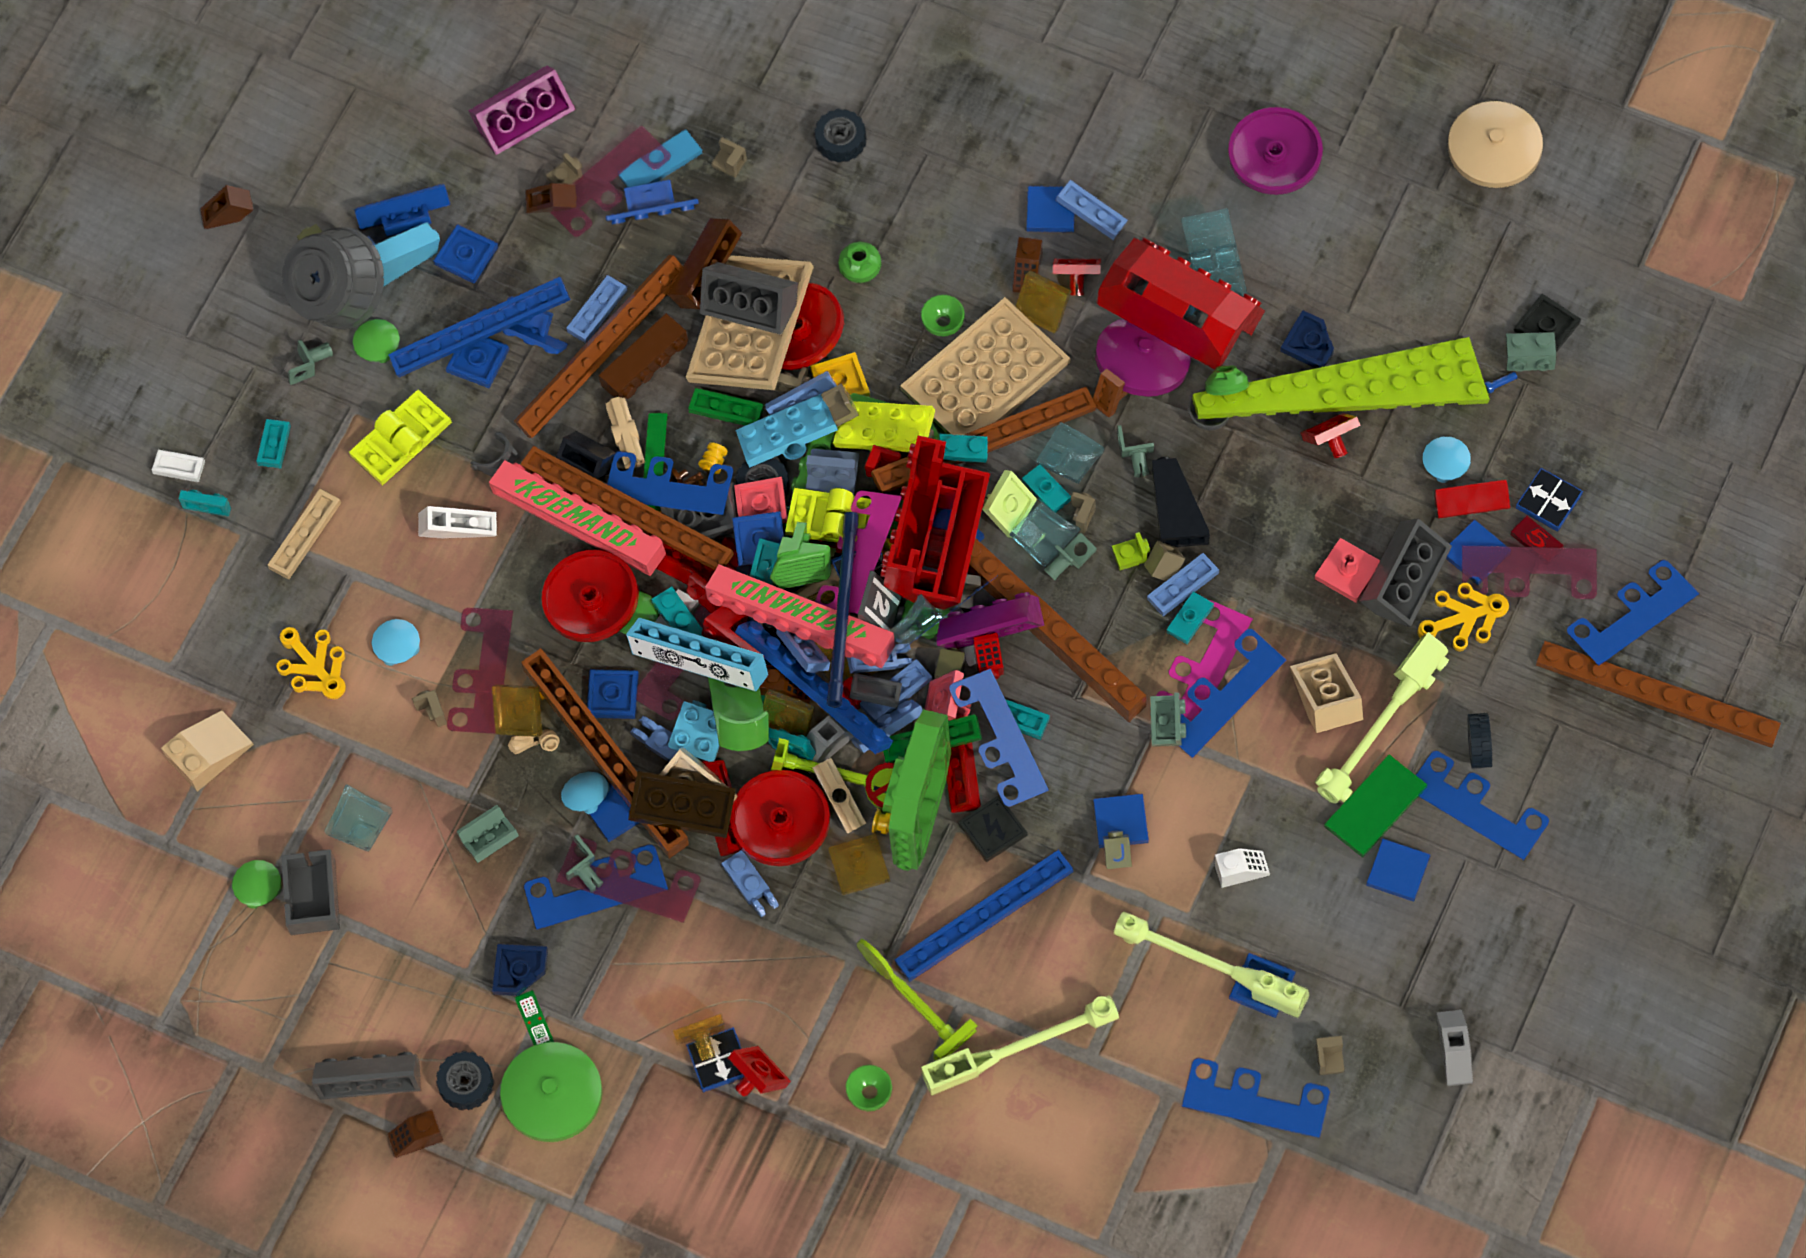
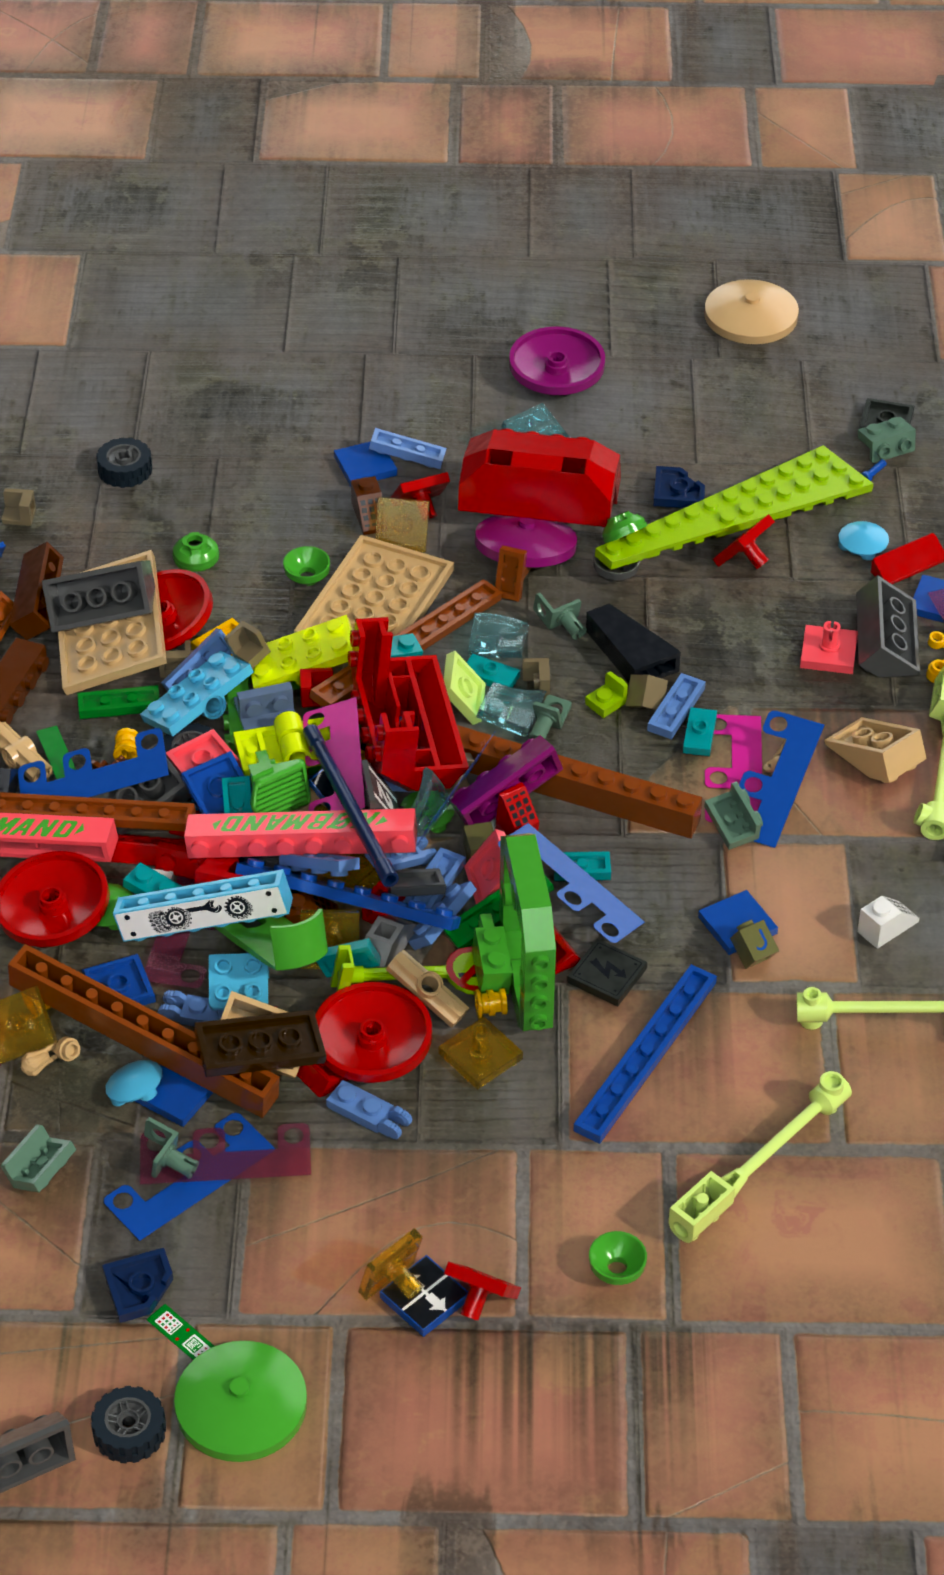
camera: 30 degrees left, 20 degrees down
reddish brown slope [388,1109,444,1158] -> none
lime piece [856,939,977,1061] -> none

